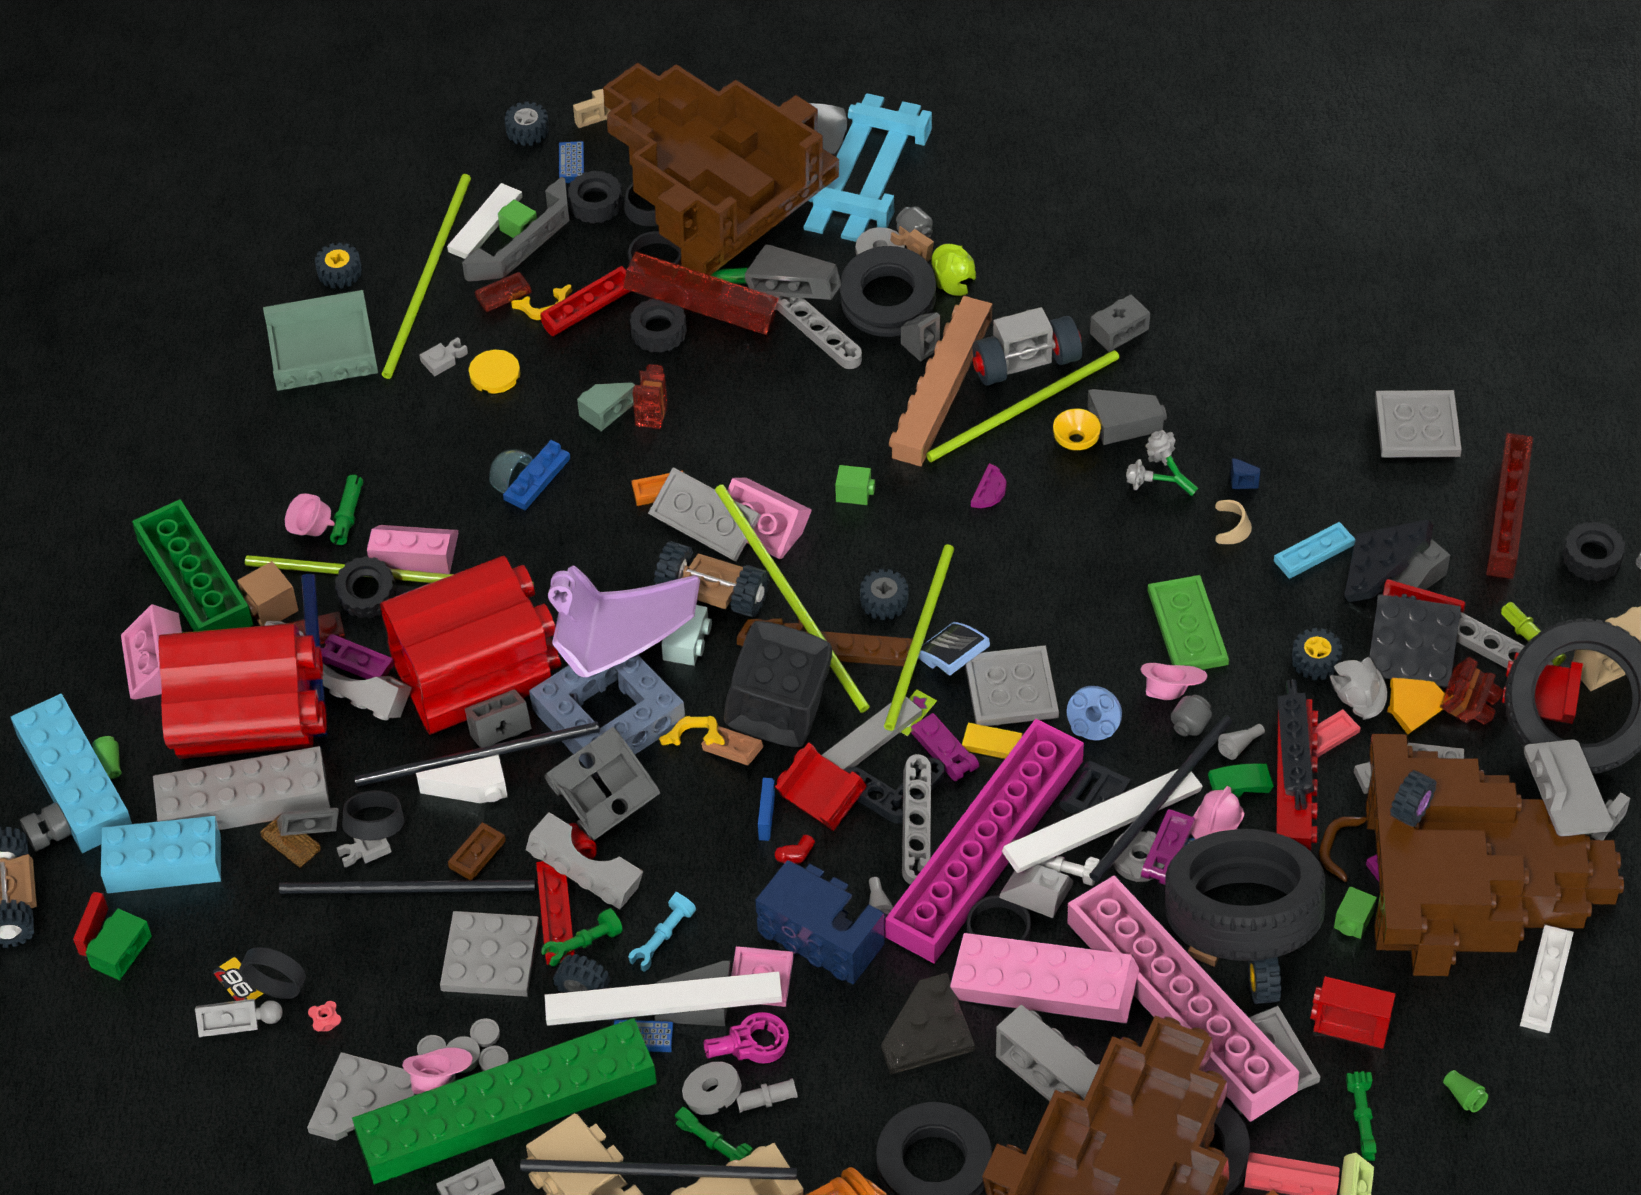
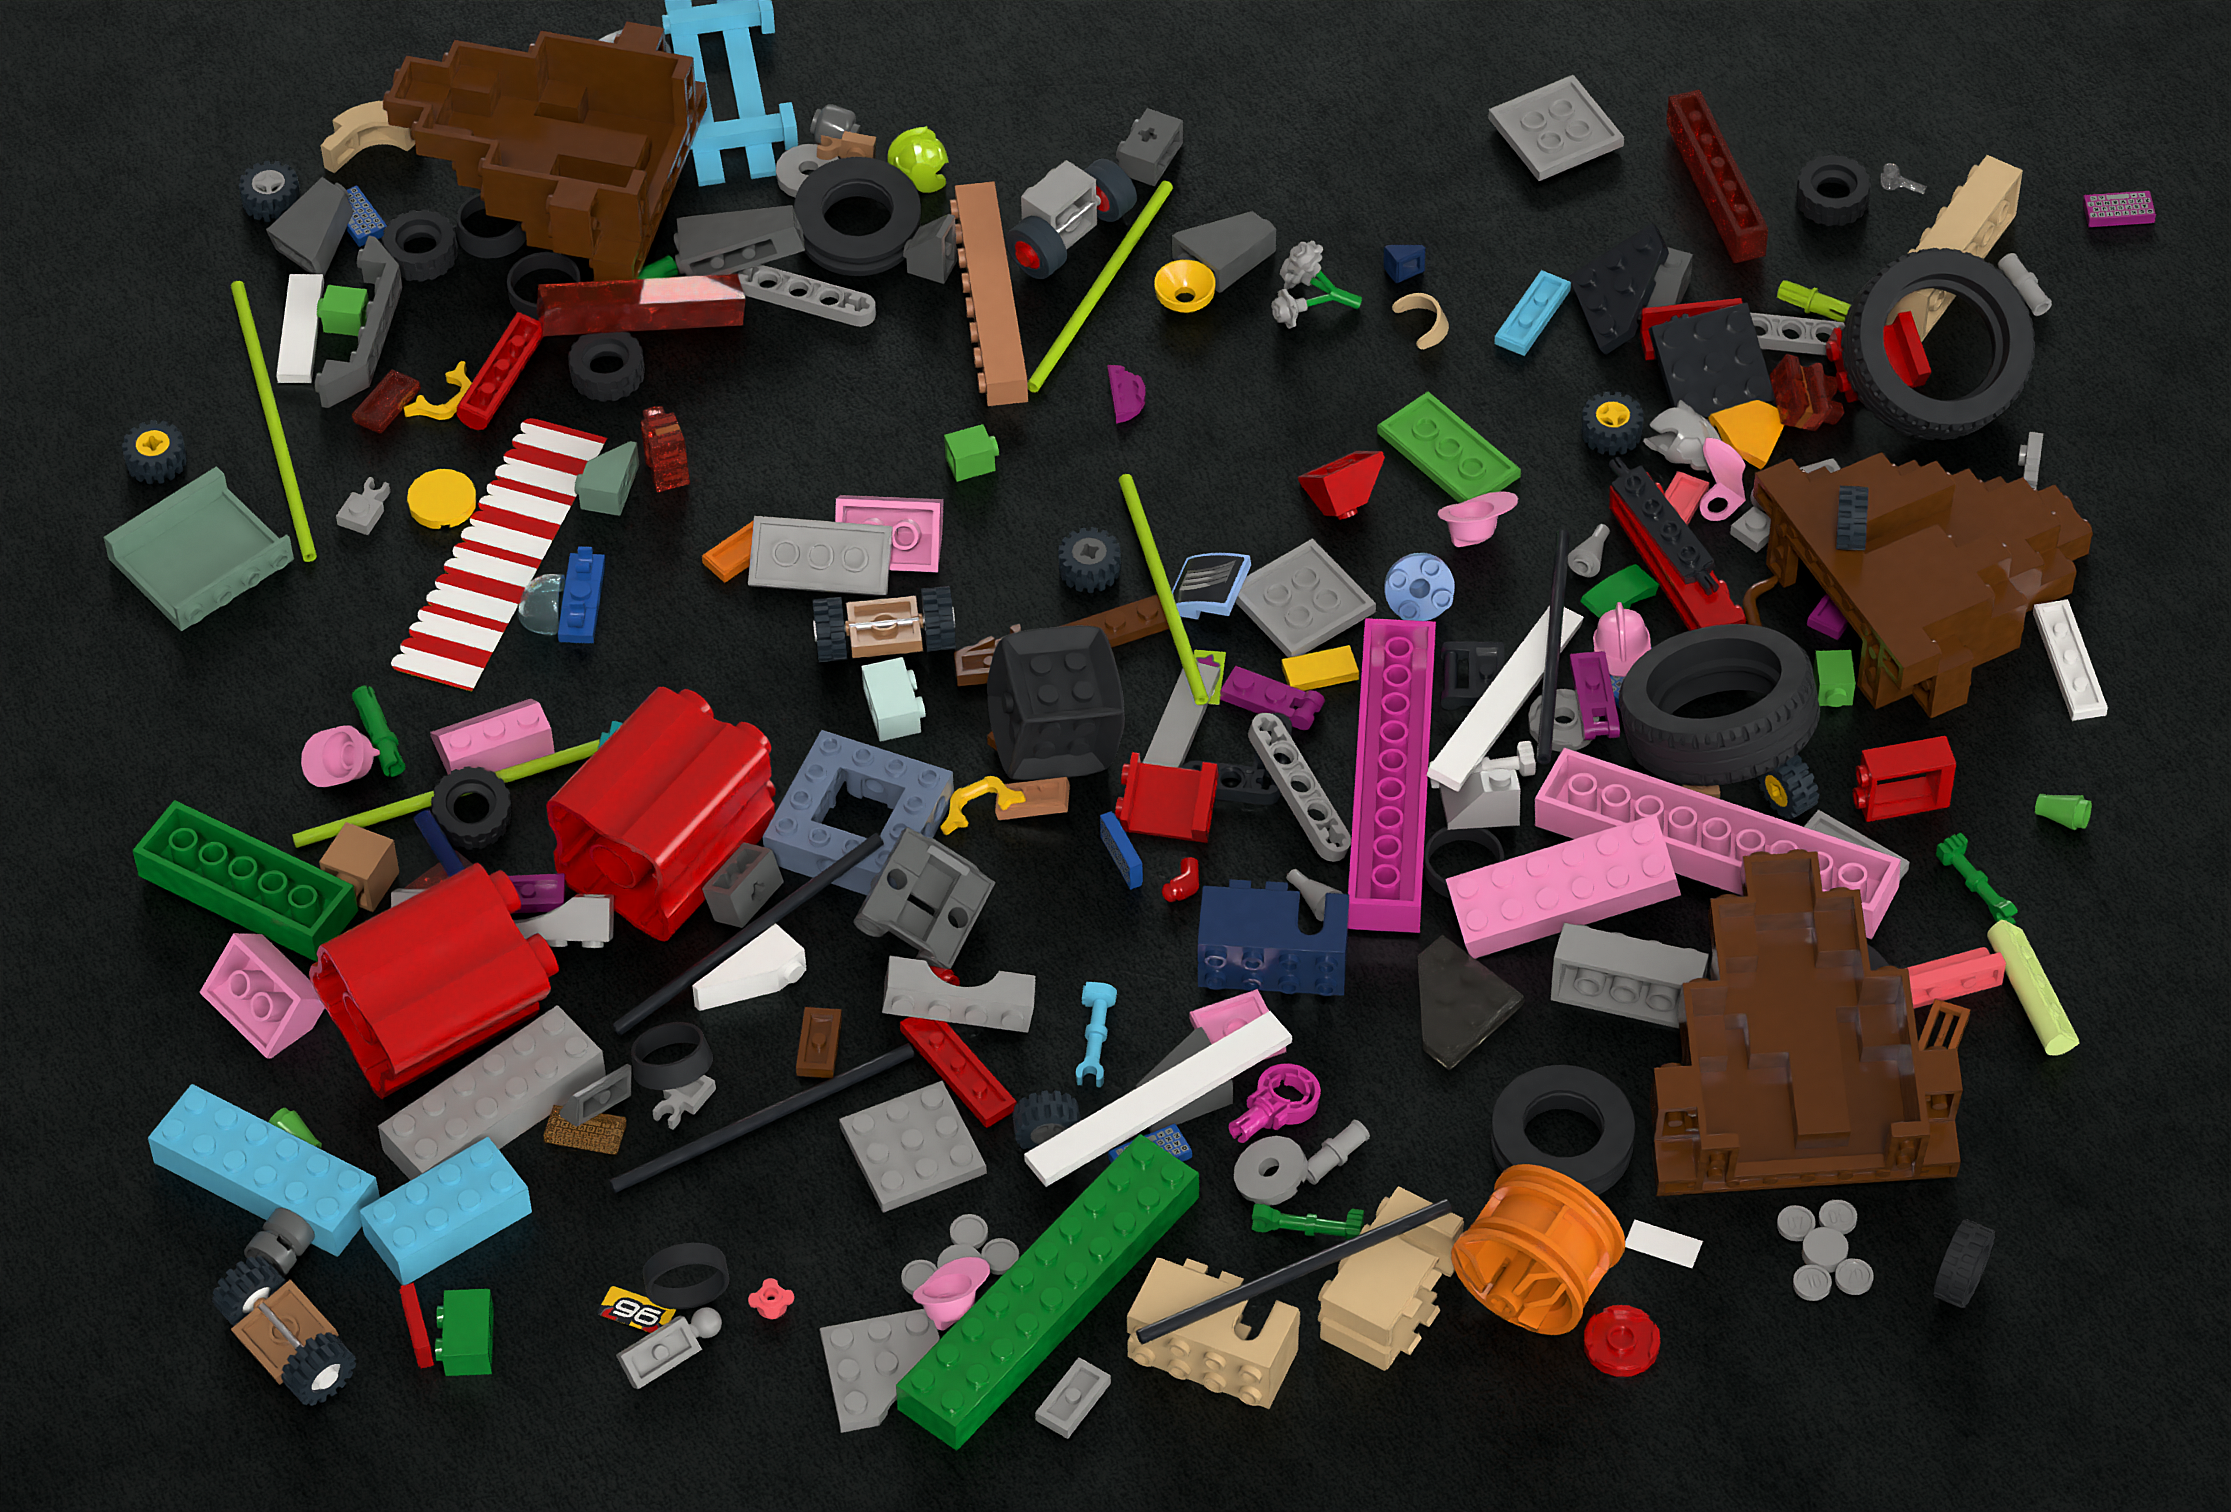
camera: 30 degrees left, 0 degrees up
green piece [541,908,622,966] -> none
lavender panel [548,565,700,677] -> none
lime piece [715,485,870,713] -> none
dark grey head [1171,695,1212,736] -> none
light grey bracket [1524,740,1613,836] -> none
none -> dark grey slope [266,177,353,277]
none -> white sticker [391,418,607,691]
none -> red slope [1298,451,1385,520]
none -> bright pink piece [1699,438,1746,521]

